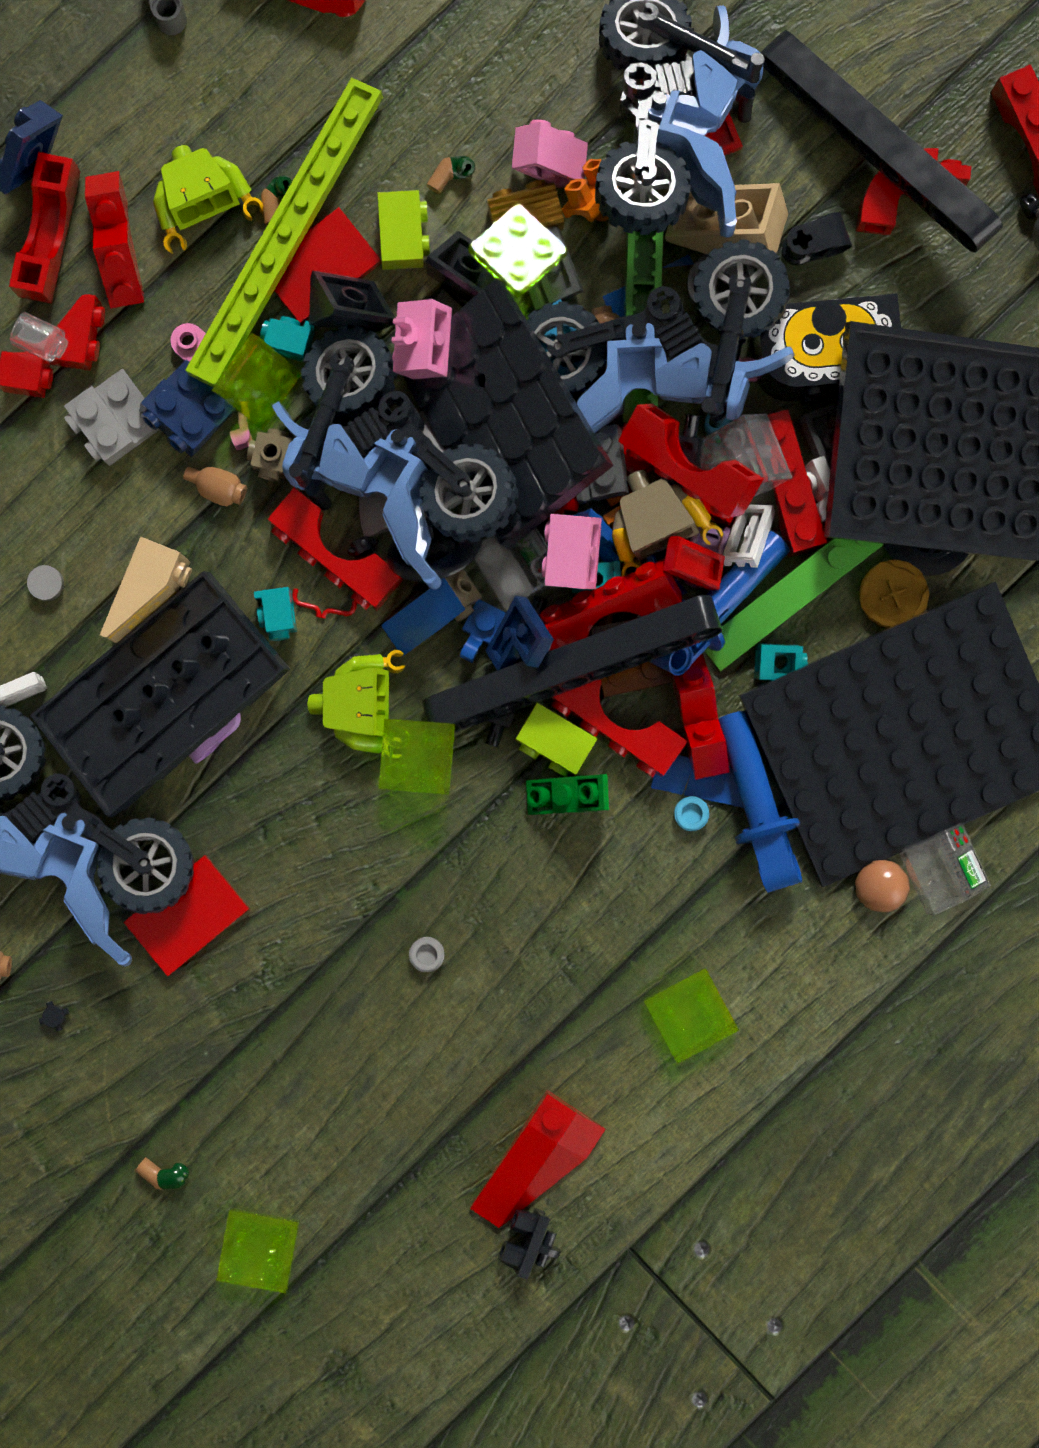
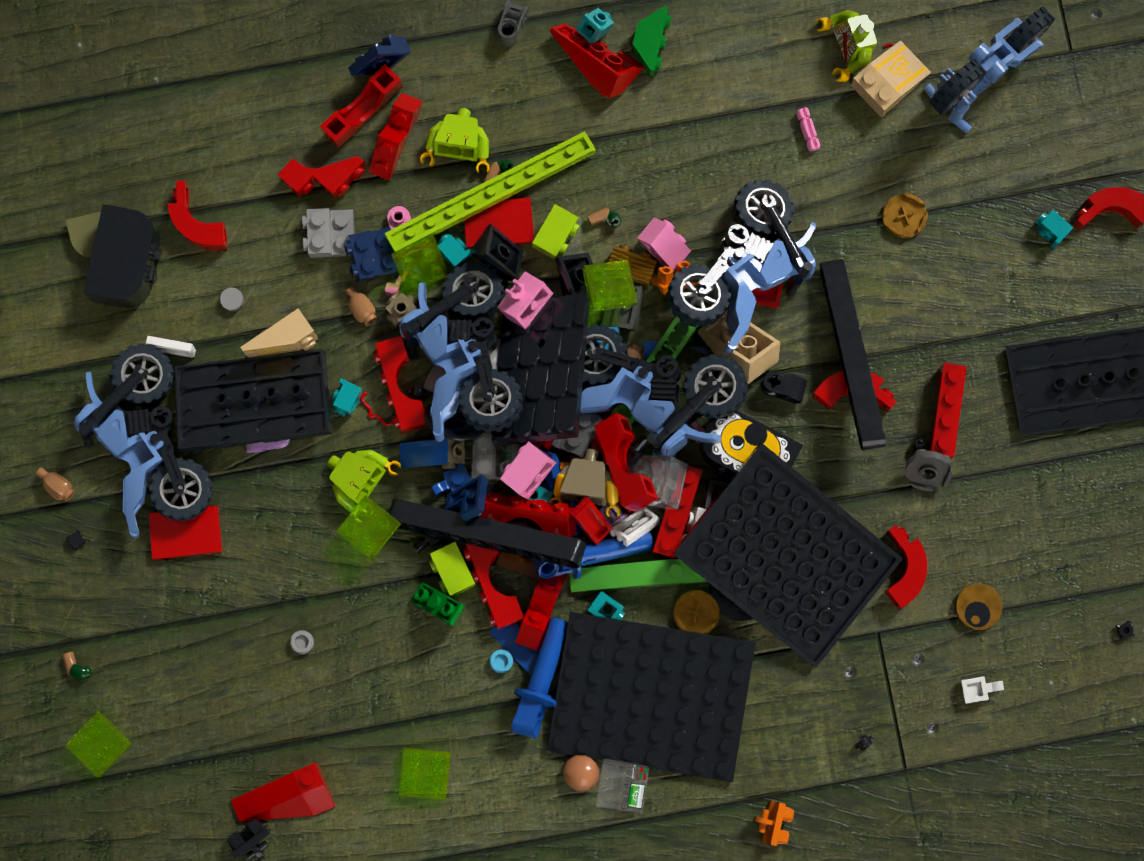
camera: 35 degrees right, 5 degrees down
clear brick [10,312,68,362] -> none

